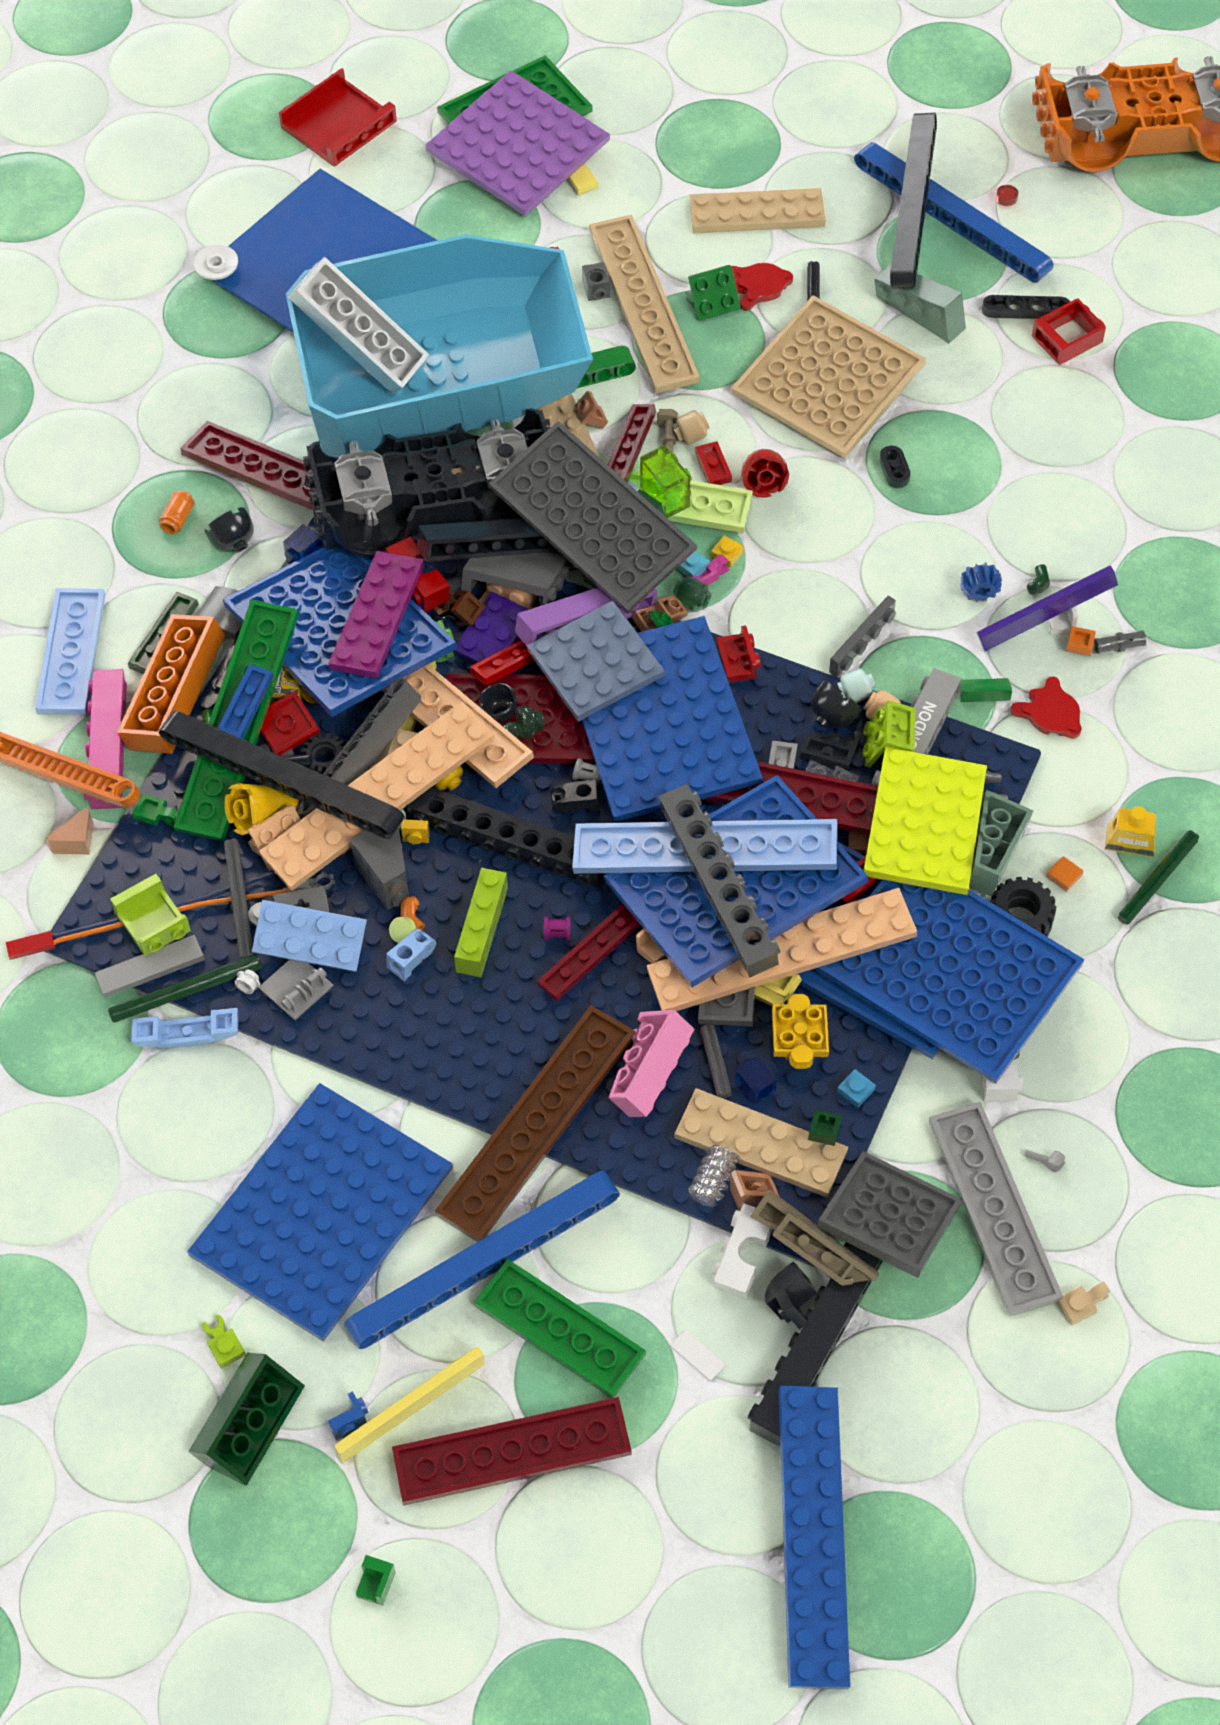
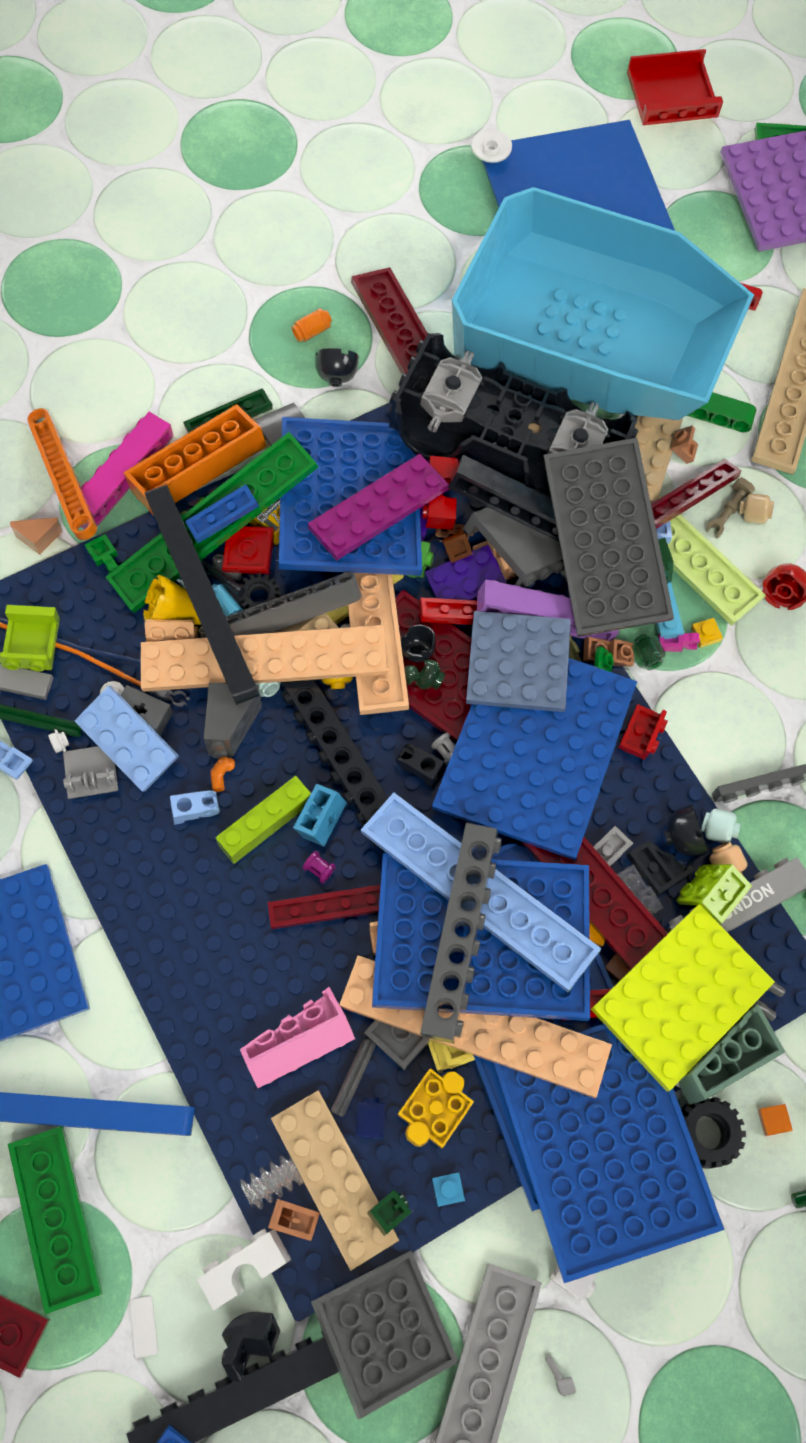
camera: 30 degrees right, 10 degrees up
light blue plate [35,588,106,715] -> none
dark grey axle [224,839,254,959] -> none
clear blue brick [283,524,322,563] -> none
white brick [288,257,429,394] -> none
yellowish green piece [389,917,416,943] -> none
yellow plate [401,820,430,844] -> none
reddish brown plate [435,1005,635,1242] -> none
dark grey brick [582,262,610,301] -> none
clear neon green brick [640,445,692,518] -> none
red plate [695,441,732,485] -> none
dark tan wedge [750,1190,879,1286] -> none
none -> dark azure brick [293,784,347,847]

